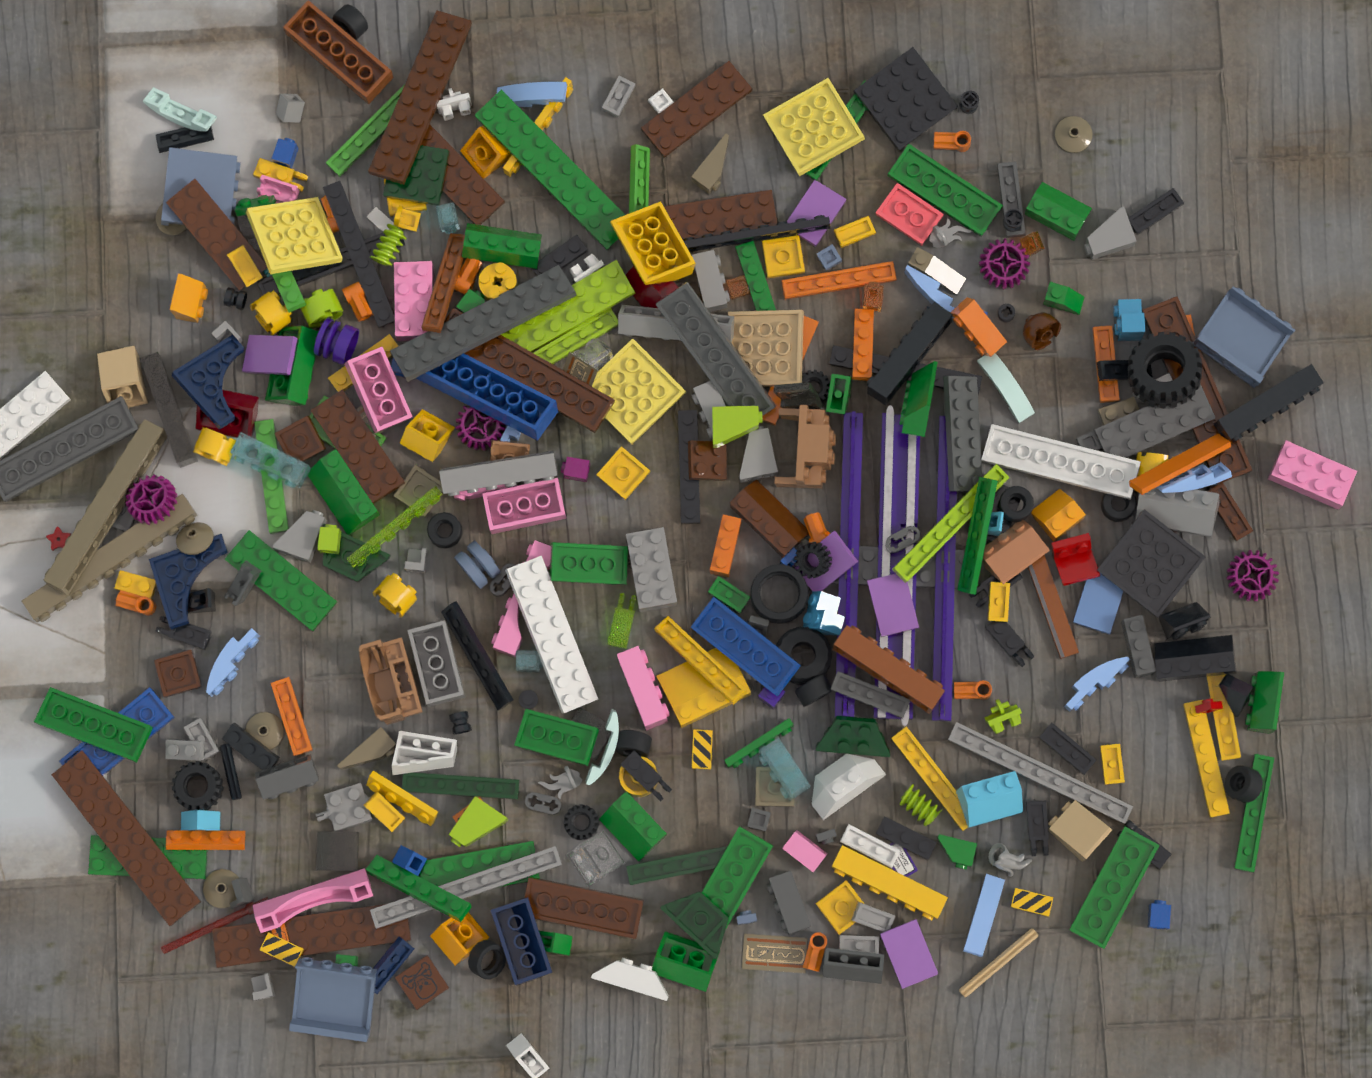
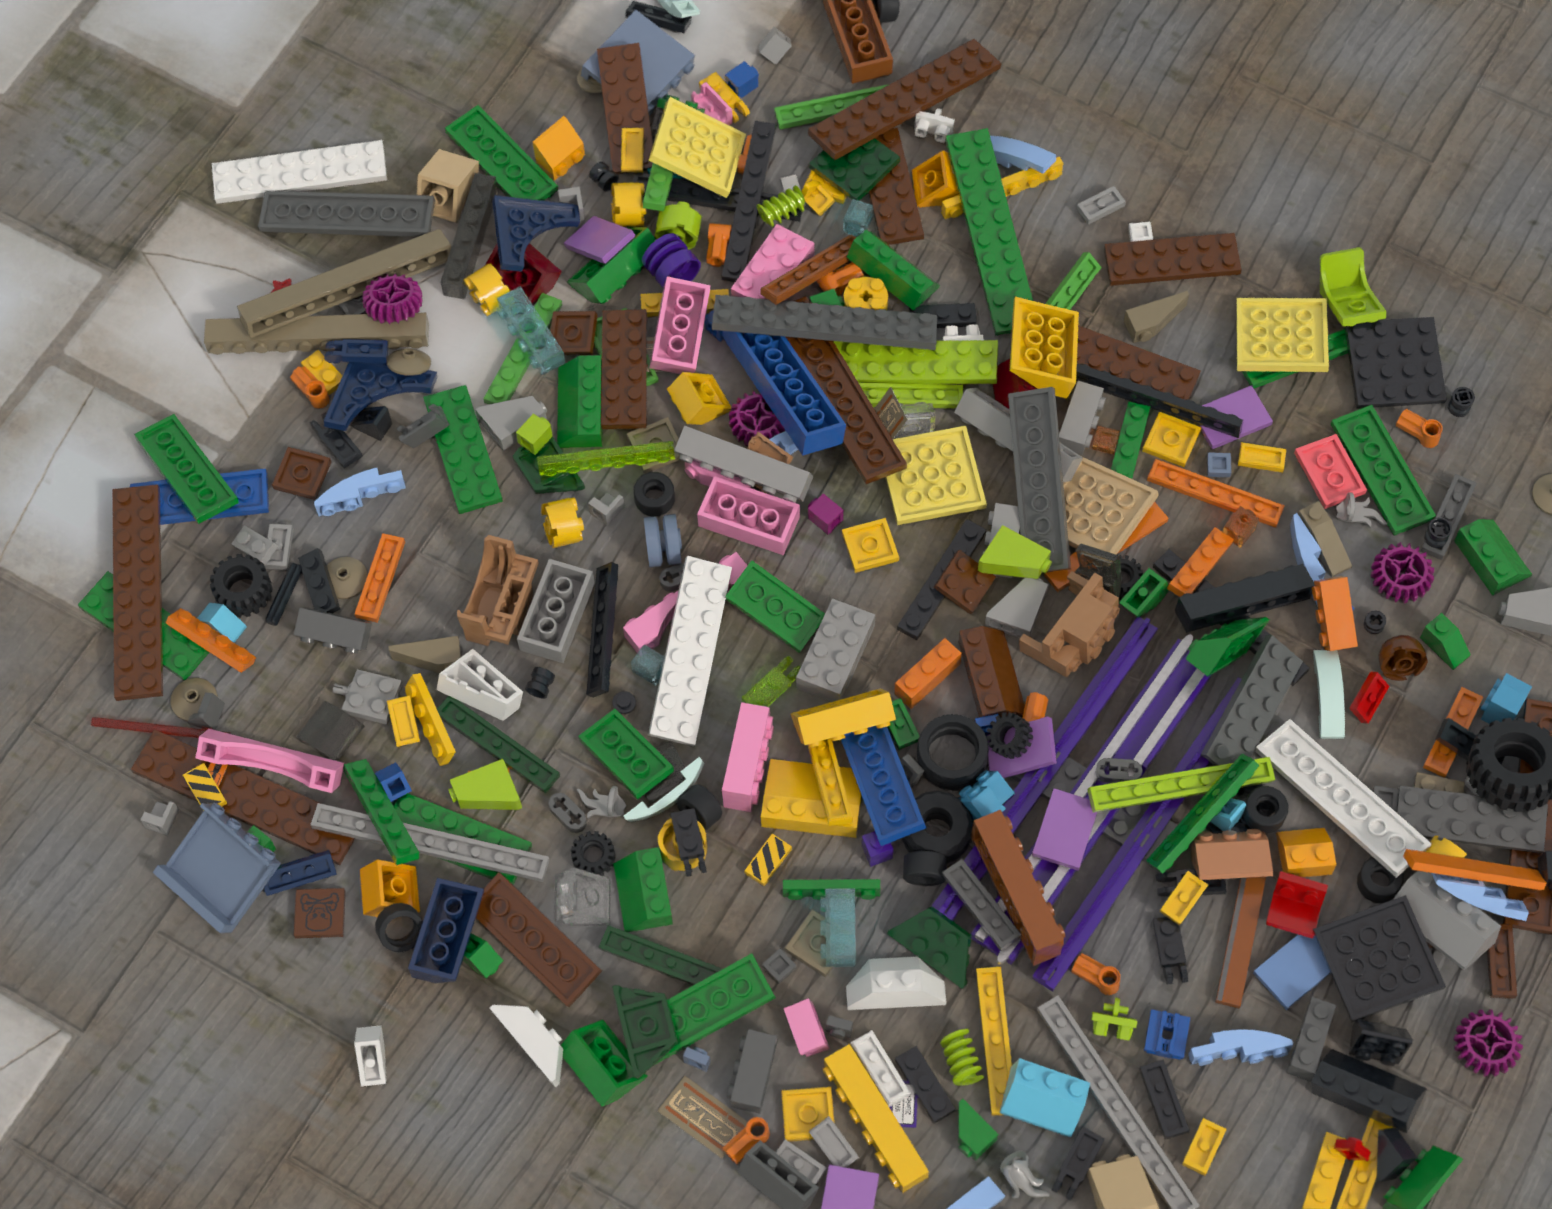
camera: 30 degrees right, 15 degrees down
clear orange plate [1020,231,1045,257] -> none
none -> dark blue hinge [324,339,389,364]
none -> green plate [445,105,559,201]
none -> yellow slope [790,688,896,748]
none -> blue piece [1144,1009,1190,1060]
none -> lime bracket [1320,247,1386,326]
none -> red plate [1349,671,1390,724]

